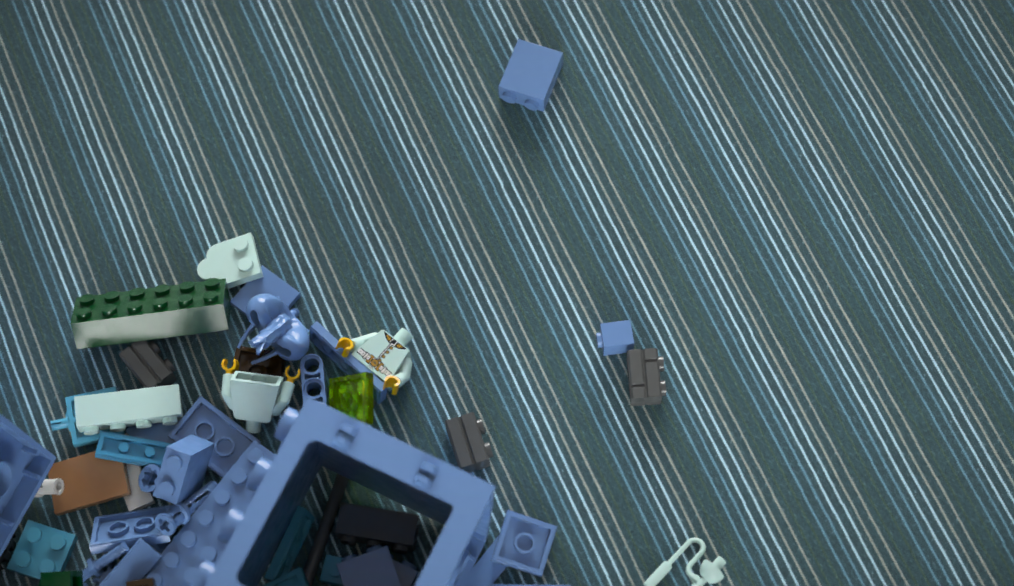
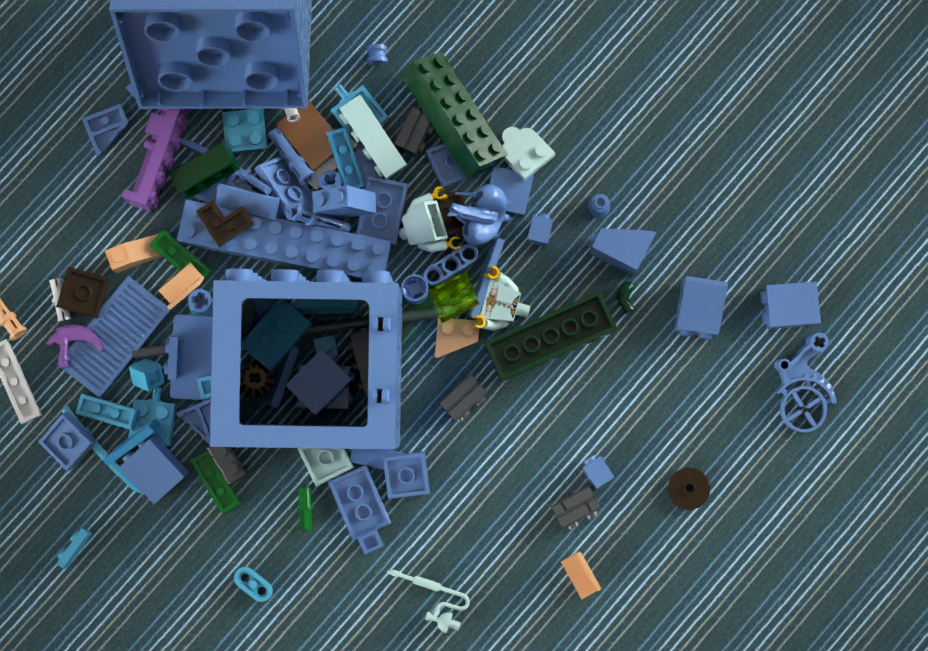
camera: 60 degrees right, 15 degrees up
none -> medium blue pin [268,128,316,185]
none -> medium blue wheel [366,44,388,66]
none -> medium blue plate [425,143,480,188]
none -> light nougat wing [435,317,479,358]
none -> dark green brick [484,291,617,383]
none -> medium blue brick [527,213,553,247]
none -> light nougat panel [561,551,601,599]
none -> medium blue hat [588,194,611,218]
none -> medium blue slope [588,228,656,276]
none -> dark green arm [617,282,635,314]
none -> dark brown plate [667,467,710,510]
none -> medium blue slope [674,276,728,340]
none -> medium blue piece [774,333,837,432]

